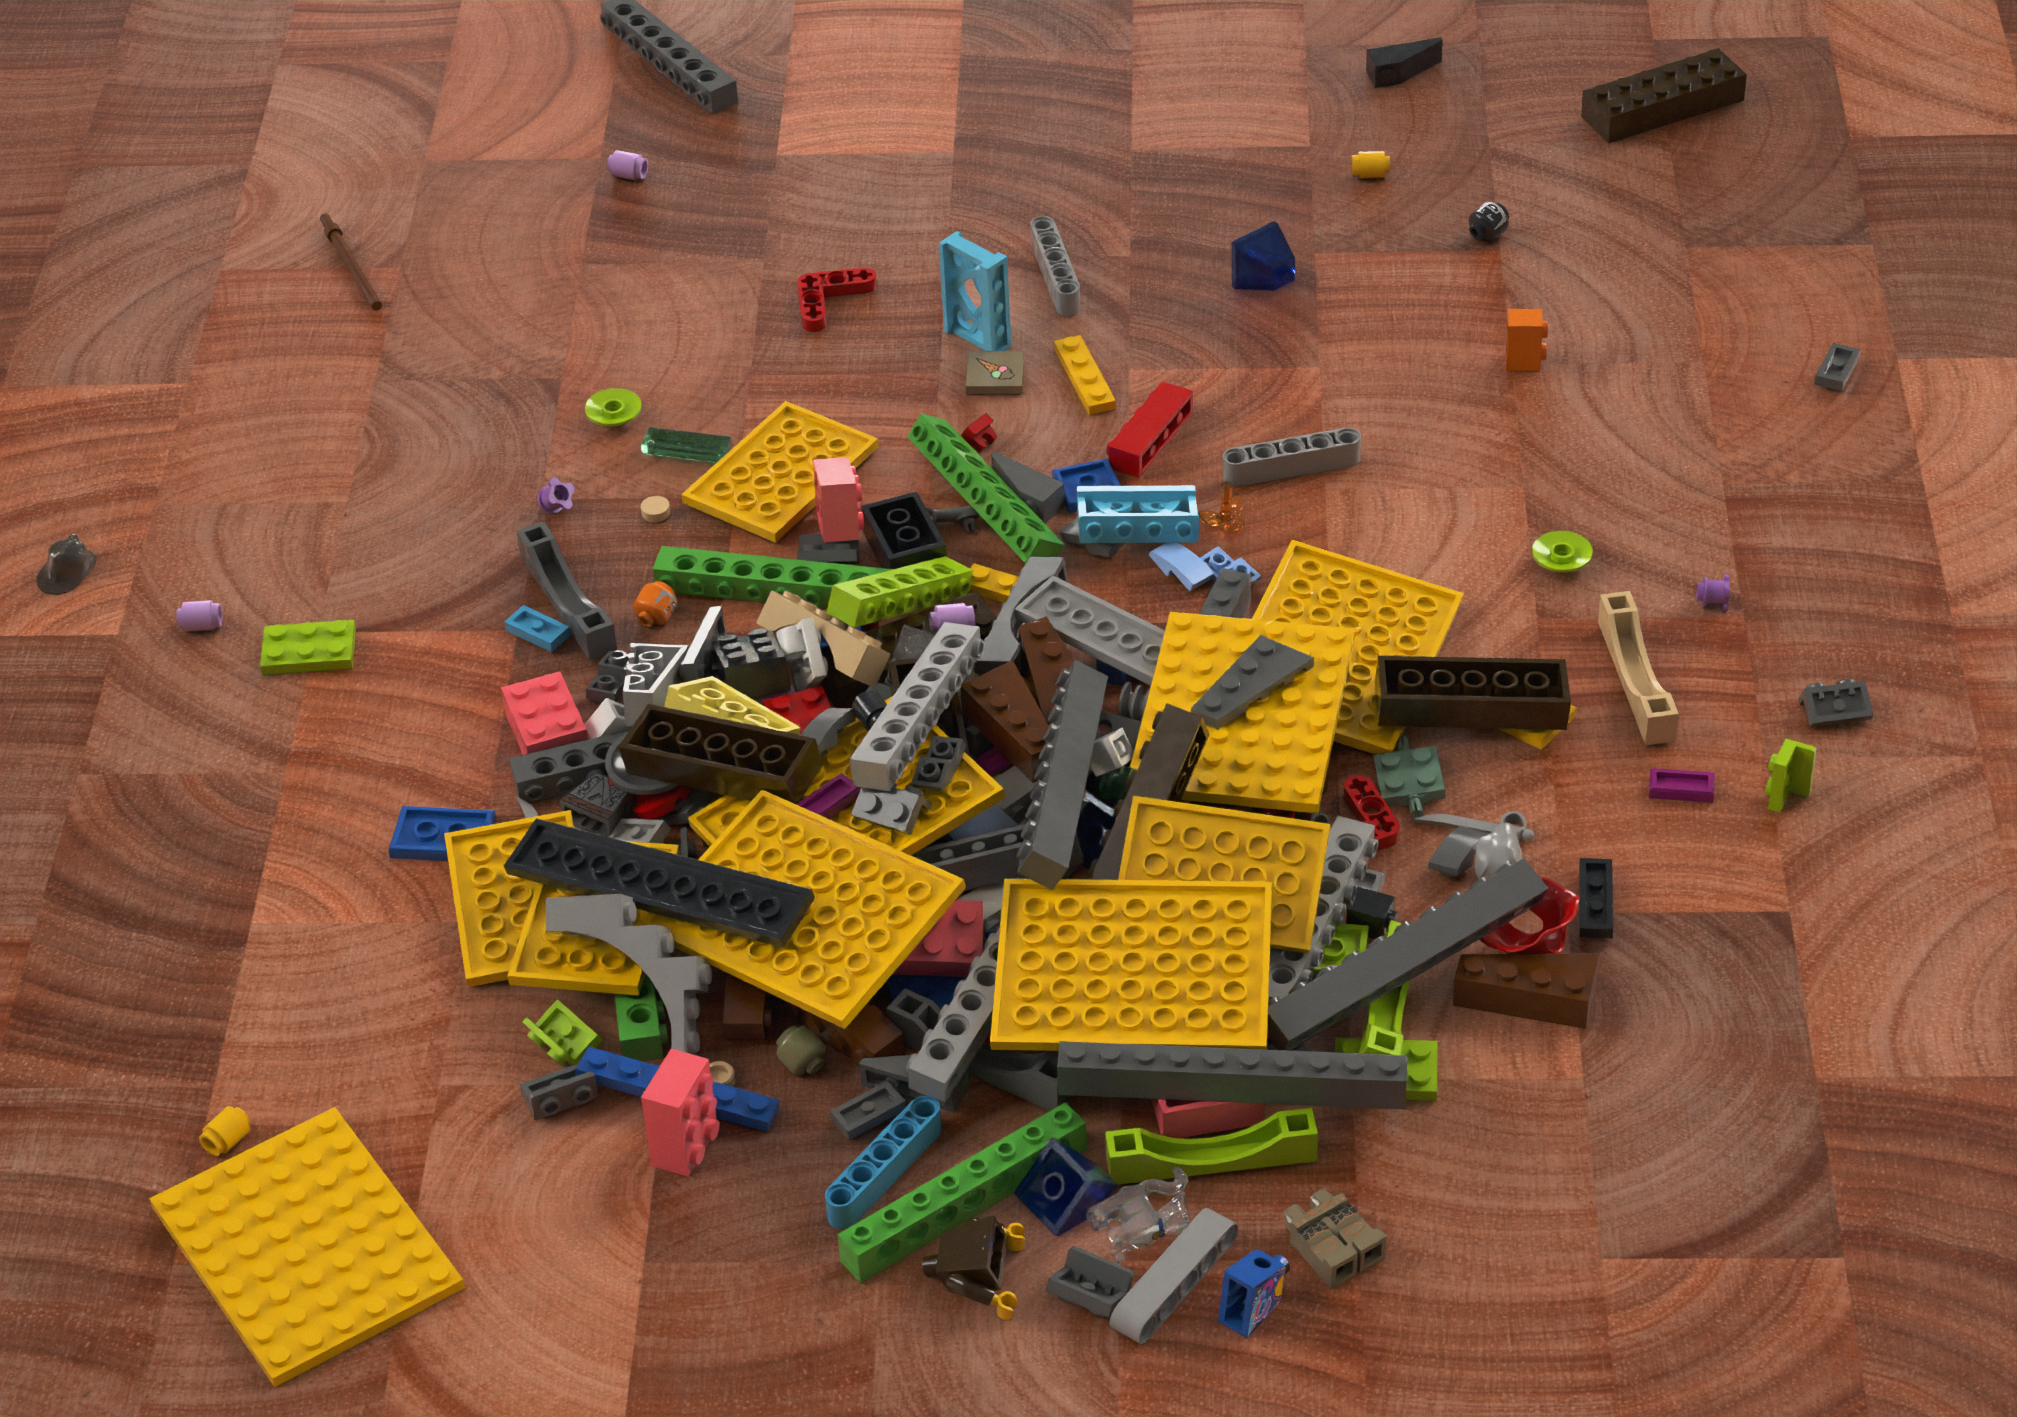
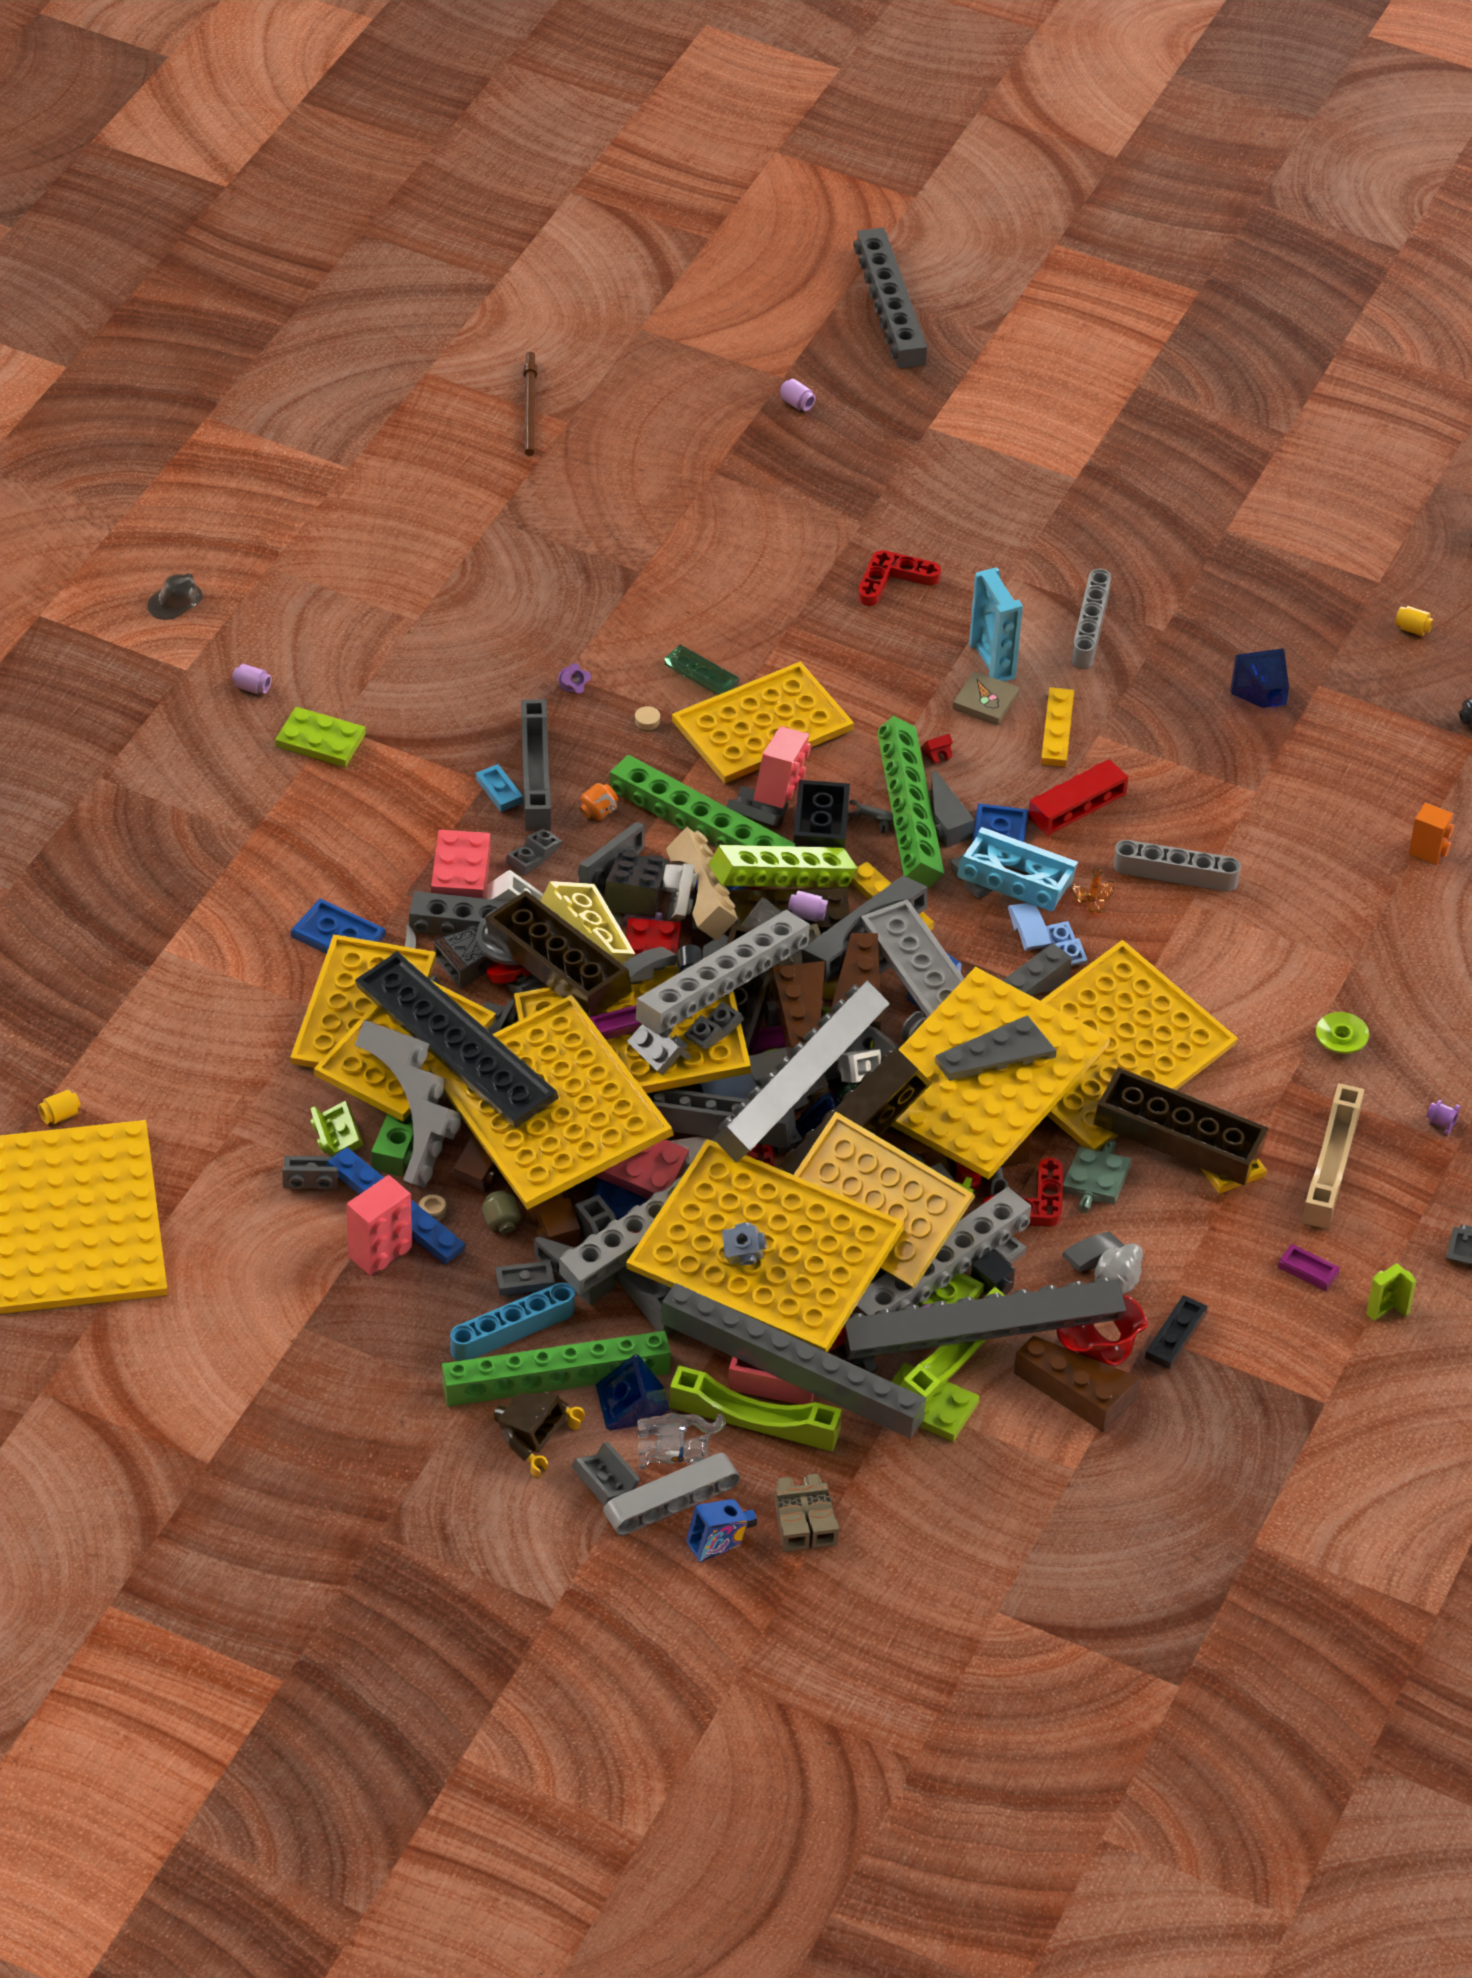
camera: 20 degrees right, 5 degrees up
lime dish [585,388,642,426] -> none
light grey plate [609,818,671,844] -> none
light grey wedge [623,643,689,726] -> none
light grey sword [1413,811,1534,841] -> none
none -> sand blue brick [722,1223,767,1265]

